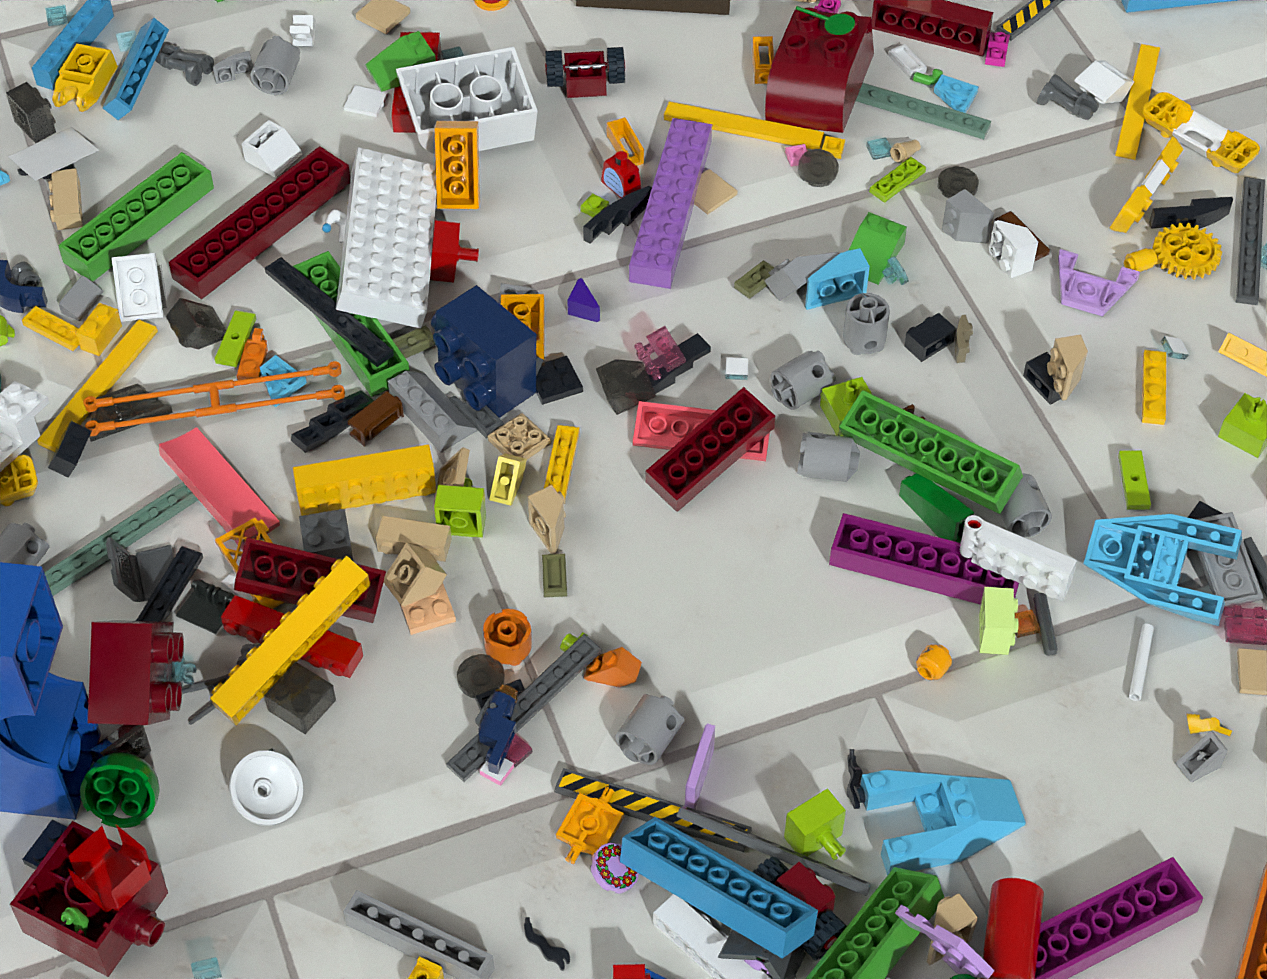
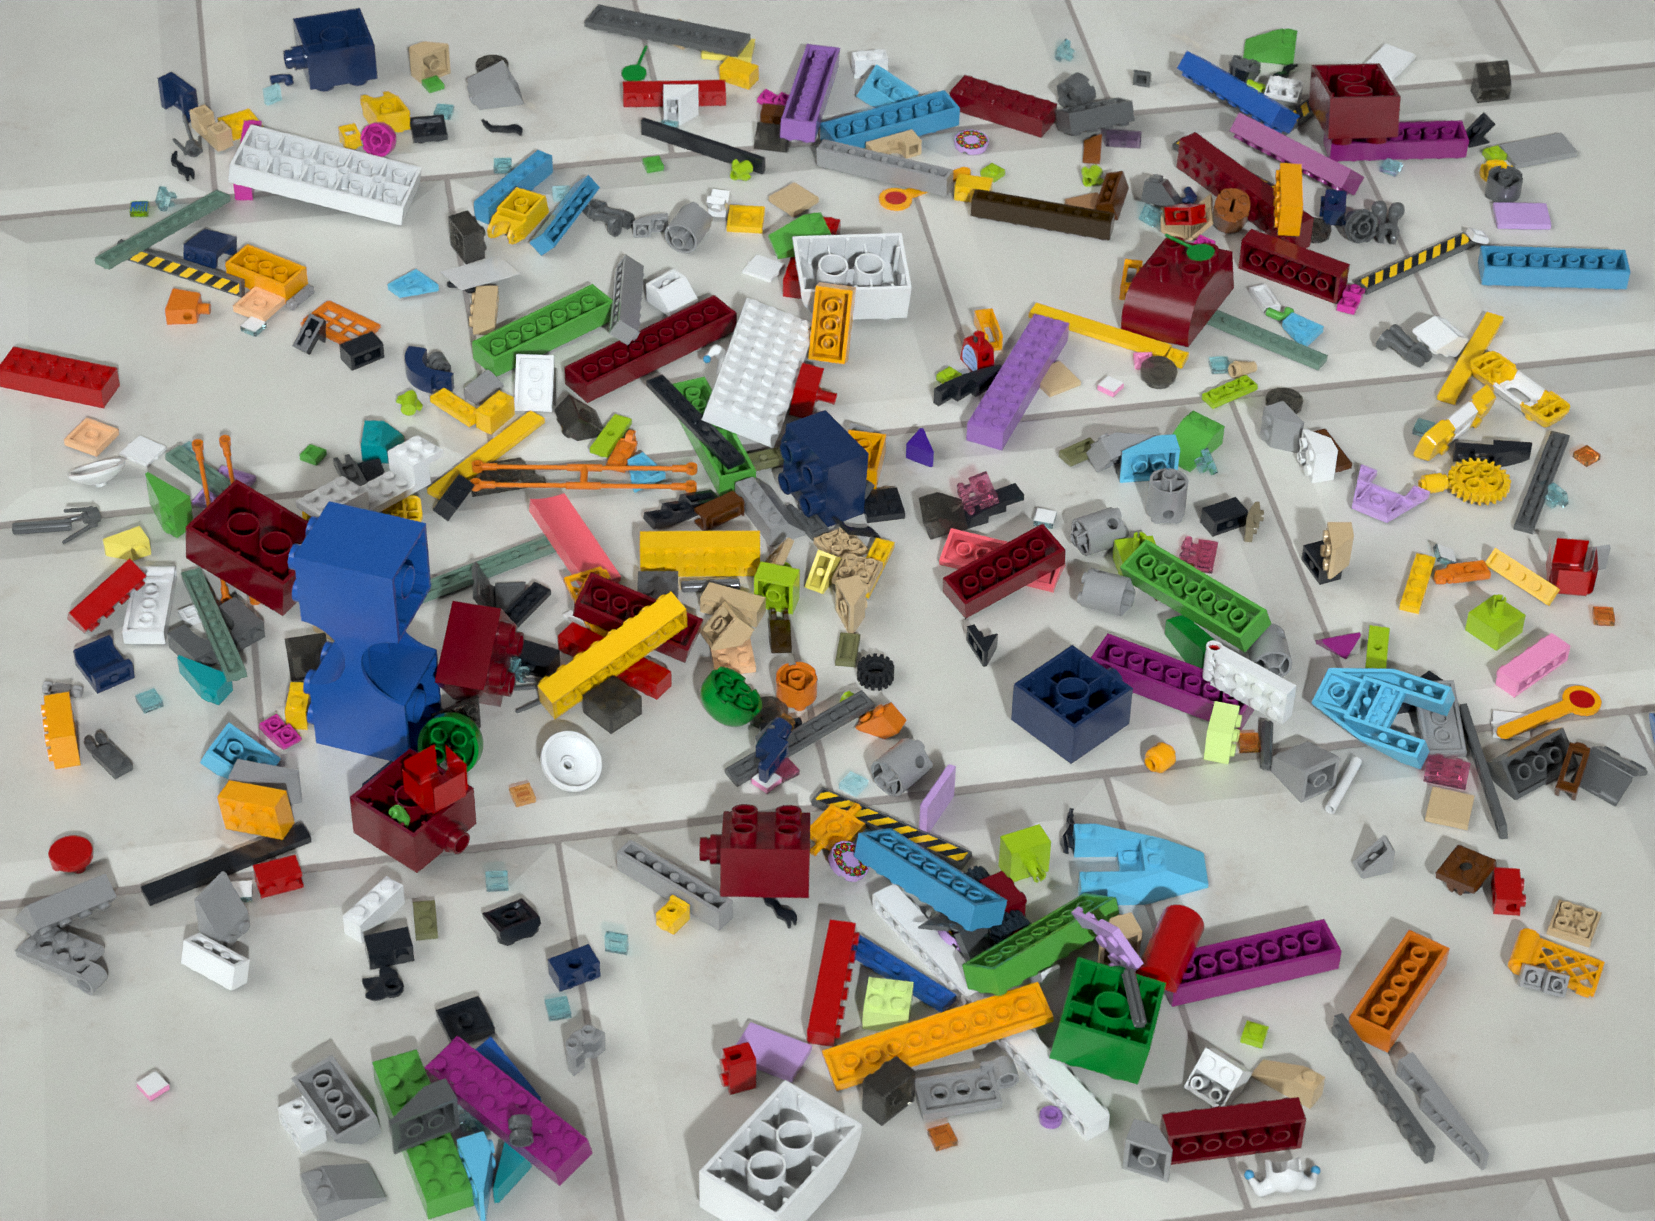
camera: 10 degrees right, 10 degrees down
pearl dark grey hinge [176,579,235,634] -> none
brick [545,47,625,98] -> none
dark grey tile [676,805,871,896] -> none
yellow helmet [1186,713,1232,736] -> none
none -> clear orange tile [509,783,536,808]
none -> black brick [512,639,560,678]
none -> light grey brick [609,254,644,345]
none -> dark grey axle [681,578,740,593]
none -> dark red brick [699,804,811,898]
none -> green cylinder [700,667,762,727]
none -> yellow tile [727,205,765,234]
none -> dark brown hinge [770,608,792,653]
none -> tan tile [832,553,883,593]
none -> black hair [836,519,880,538]
none -> clear light blue tile [839,771,868,797]
none -> black tyre [857,653,894,691]
none -> black slope [966,624,998,667]
none -> dark blue brick [1011,645,1133,764]
none -> white tile [1097,376,1124,397]
none -> clear pink plate [1179,536,1218,574]
none -> light grey slope [1271,741,1340,803]
none -> magenta slope [1315,632,1361,660]
none -> clear light blue tile [1412,418,1437,437]
none -> orange hinge [1433,560,1491,584]

